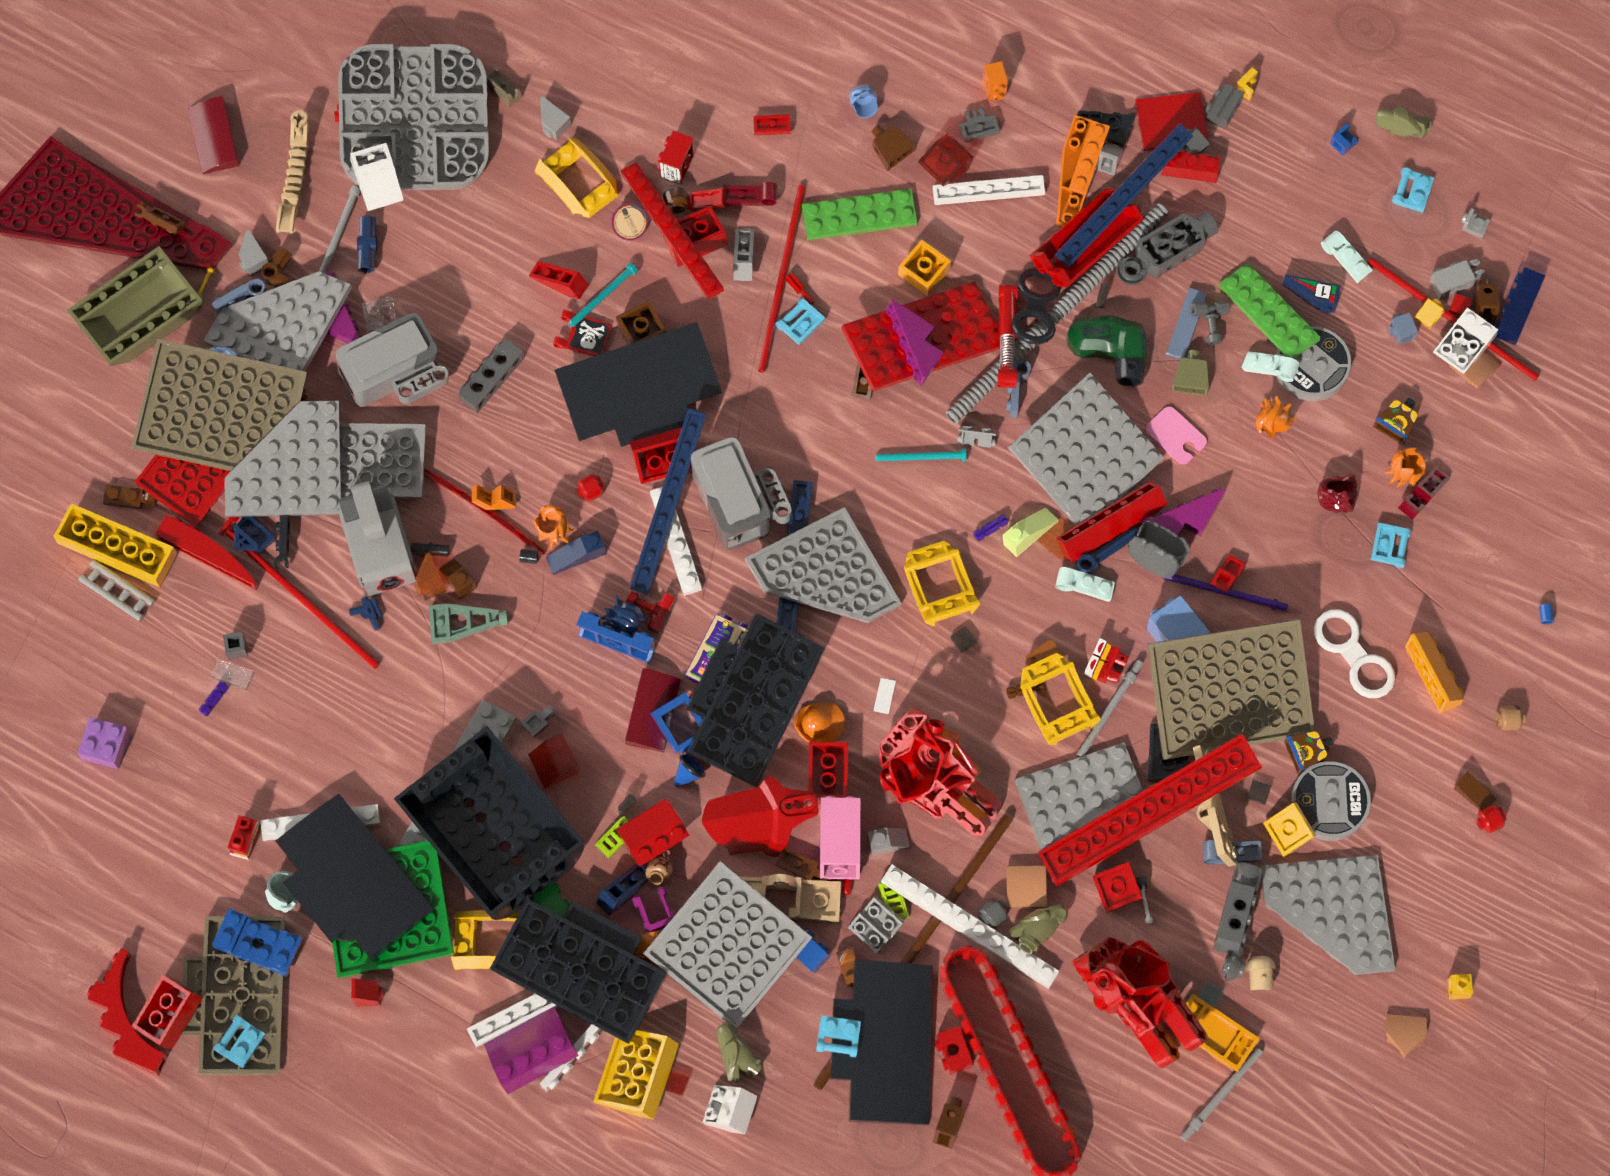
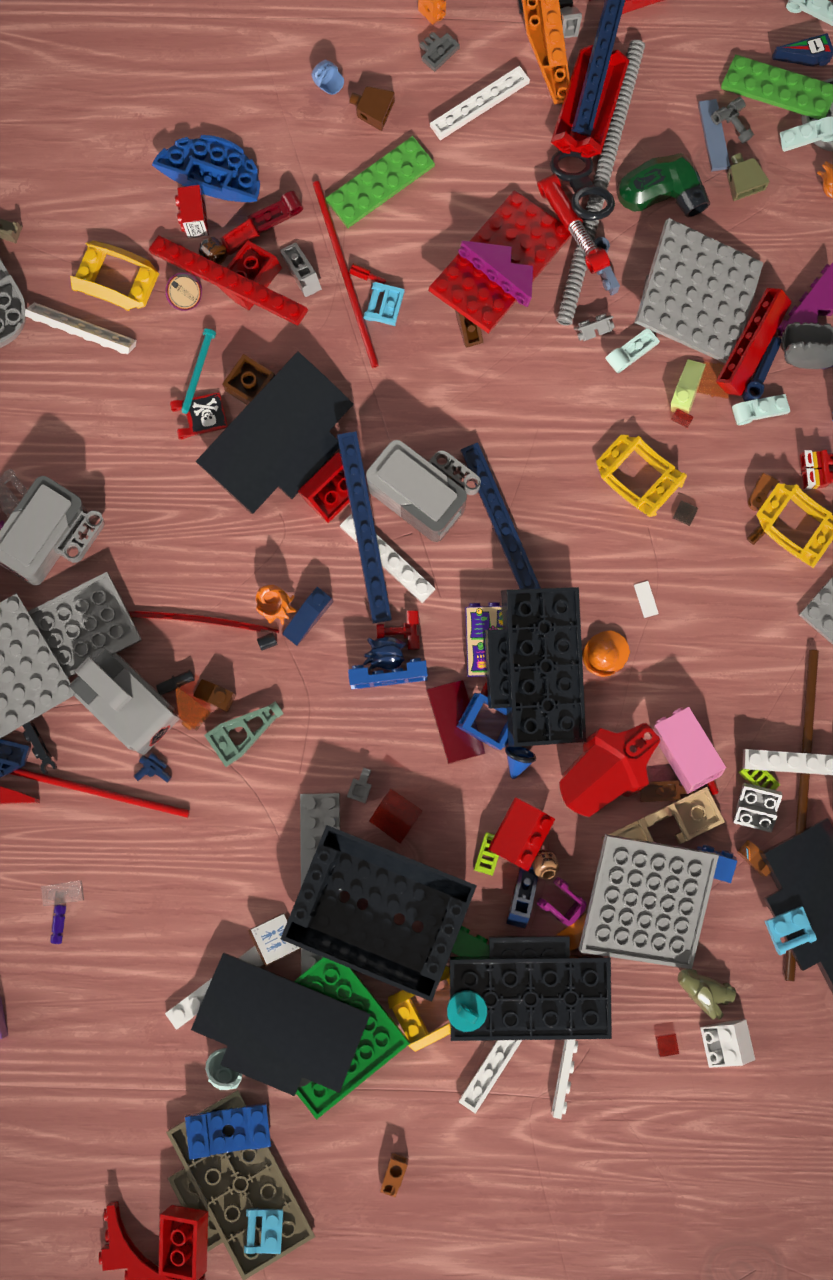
camera: 30 degrees left, 10 degrees up
dark grey brick [223,632,248,660] -> none
red hips [227,815,261,860] -> none
red slope [351,978,384,1007] -> none
dark grey brick [458,339,524,414] -> none
orange slope [472,484,516,510] -> none
magenta slope [484,1006,579,1094] -> none
red slope [529,261,589,299] -> none
light grey slope [540,96,571,140] -> none
red head [575,474,605,502] -> none
yellow slope [593,1030,679,1120] -> none
clear smoke tile [618,794,637,817] -> none
light grey plate [745,507,902,623] -> none
red plate [753,114,791,136] -> none
red brick [808,742,848,805] -> none
light grey slope [867,828,910,856] -> none
teal bar [875,448,966,462] -> none
red piece [879,708,1002,837] -> none
light orange brick [898,240,951,297] -> none
clear red slope [918,133,974,187] -> none
dark purple axle [973,514,1008,541] -> none
clear smoke tile [1096,283,1109,308] -> none
dark grey brick [1116,211,1218,285] -> none
bright pink piece [1146,407,1207,465] -> none
none -> white plate [25,302,137,354]
none -> blue brick [152,135,260,202]
none -> white tile [248,913,301,967]
none -> dark orange leg [380,1153,409,1197]
none -> teal tile [447,990,487,1032]
none -> light aqua plate [606,328,660,373]
none -> clear red tile [671,409,693,428]

